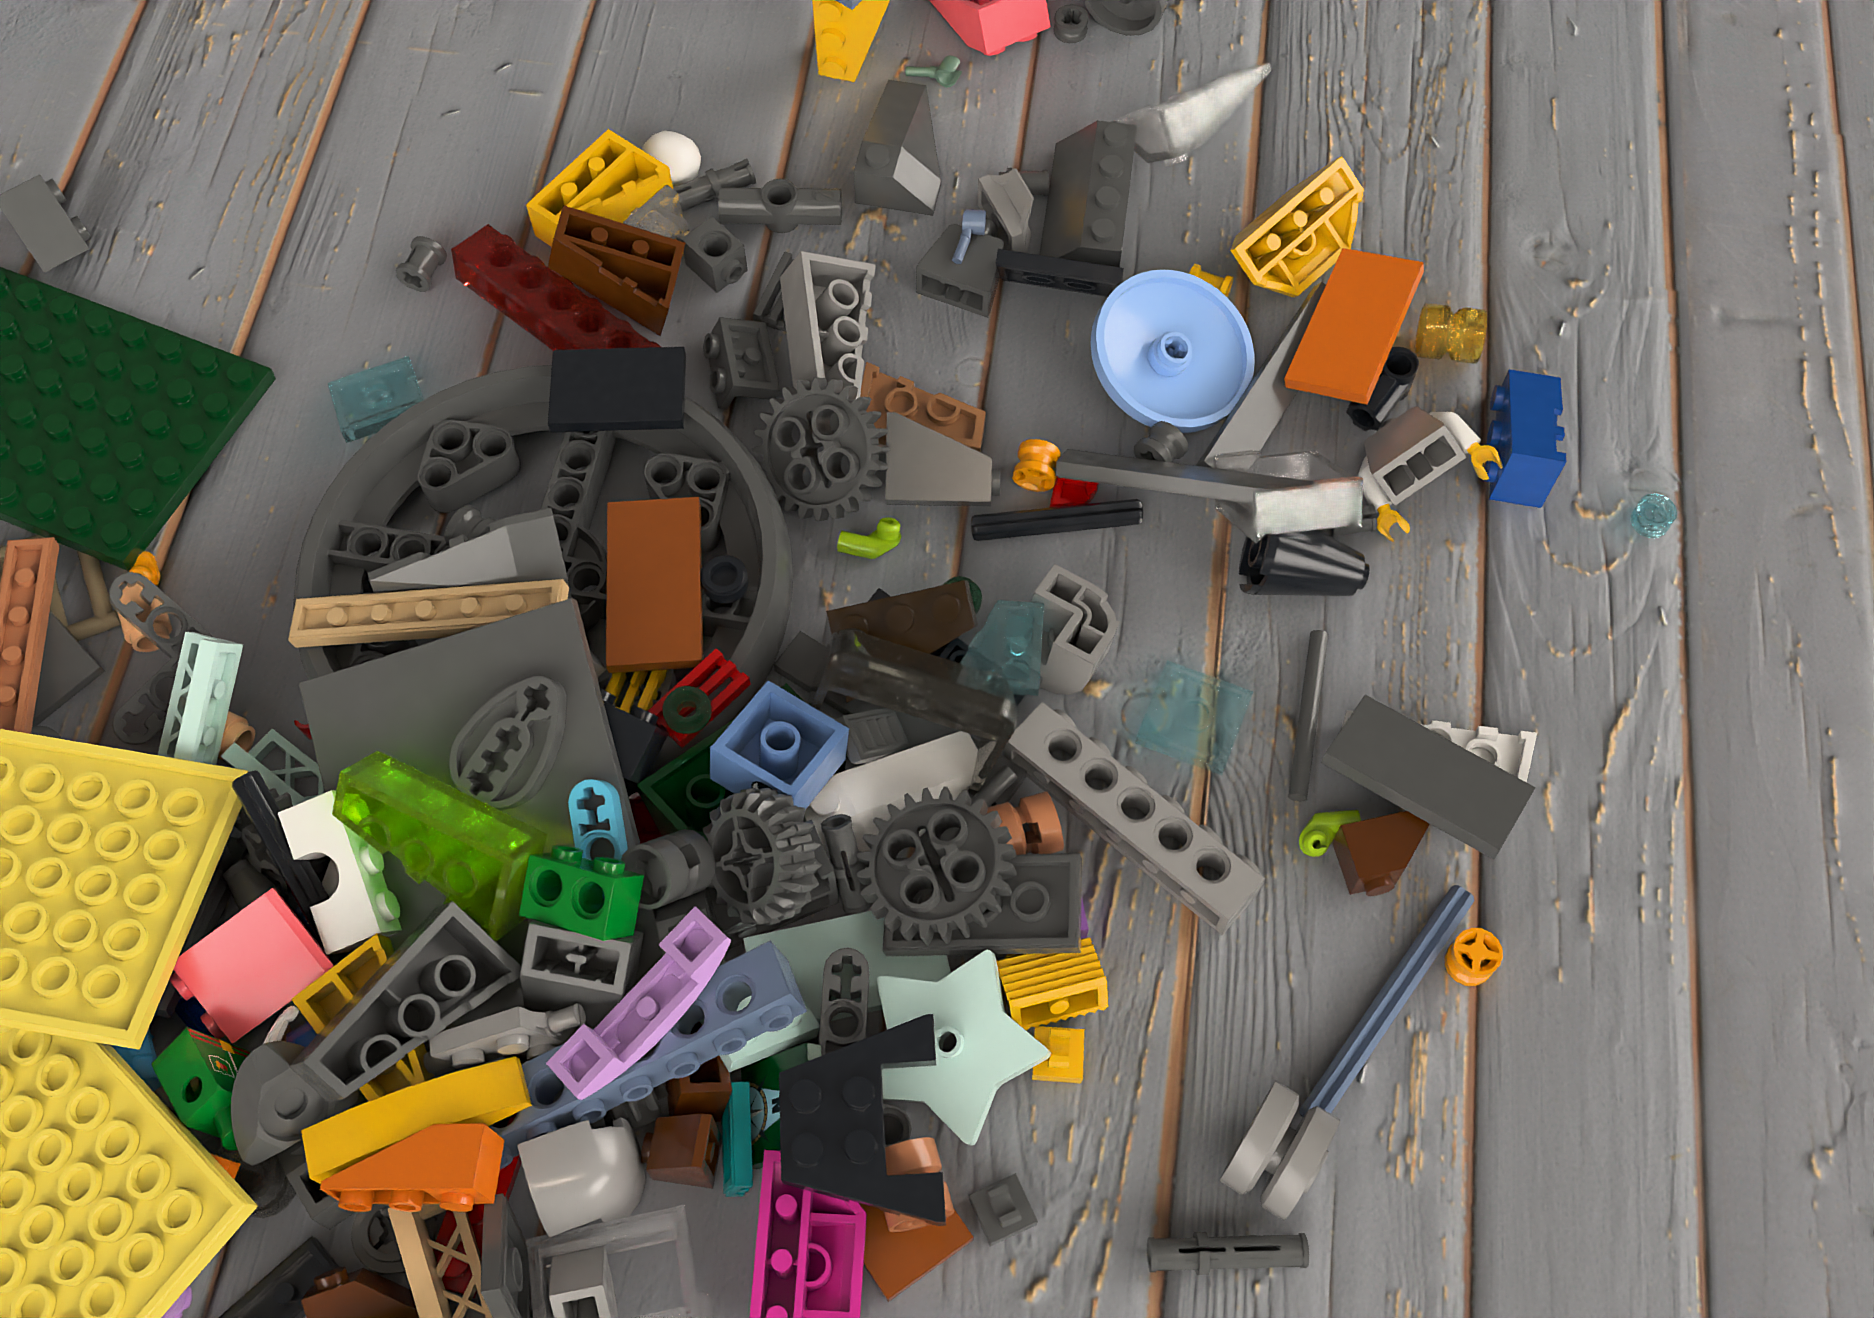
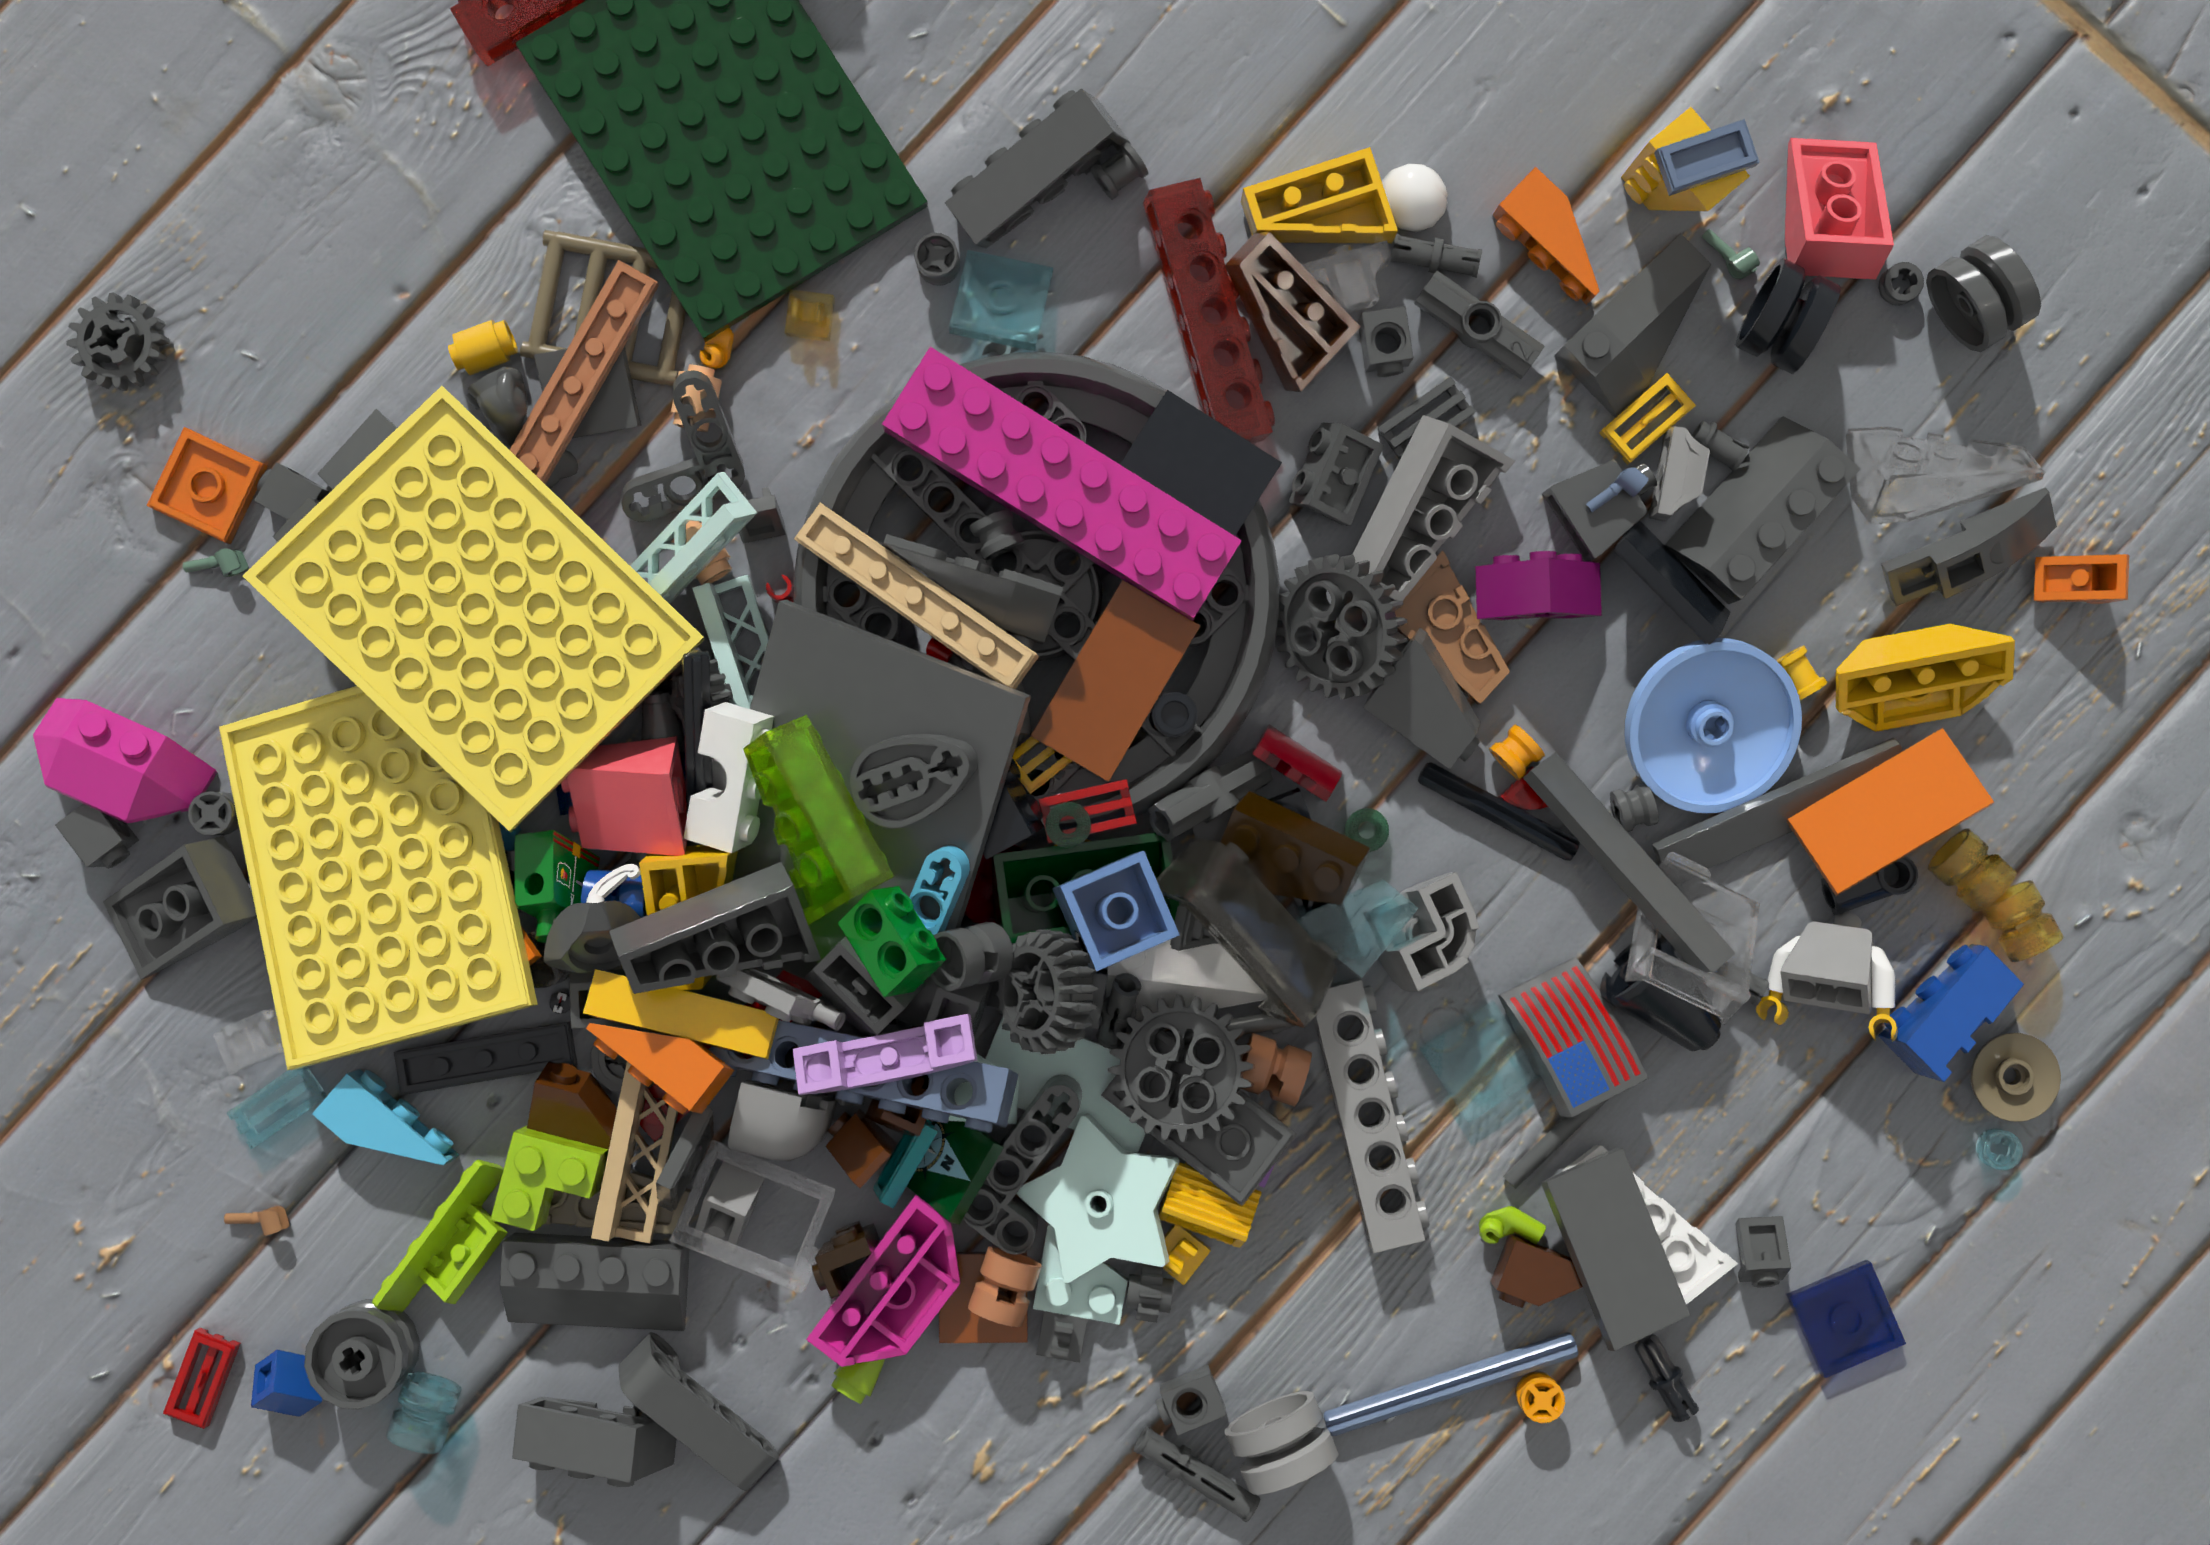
camera: 35 degrees right, 25 degrees up
black wing [779,1014,946,1226] -> none
lime arm [837,517,902,559] -> none
none -> black piece [549,992,570,1014]
none -> dark grey tile [739,487,786,544]
none -> clear yellow tile [784,289,835,341]
none -> dark brown bracket [812,1221,880,1299]
none -> dark pink brick [882,347,1242,620]
none -> dark grey wheel [914,233,960,286]
none -> dark grey wedge [944,88,1130,249]
none -> light aqua wing [1033,1223,1128,1325]
none -> dark grey gear [1126,1264,1174,1323]
none -> dark grey piece [1148,748,1273,841]
none -> dark grey brick [1155,1365,1227,1436]
none -> dark red slope [1252,724,1342,802]
none -> magenta brick [1475,551,1602,621]
none -> orange slope [1492,166,1600,305]
none -> slope [1498,958,1649,1117]
none -> yellow tile [1599,373,1696,465]
none -> black axle [1635,1334,1699,1422]
none -> black wheel [1735,258,1841,374]
none -> dark grey bracket [1735,1216,1791,1288]
none -> clear blue tile [1786,1260,1906,1378]
none -> dark grey slope [1881,487,2057,606]
none -> dark tan dish [1971,1033,2061,1122]
none -> clear yellow wheel [1980,880,2064,962]
none -> orange slope [2034,554,2129,604]

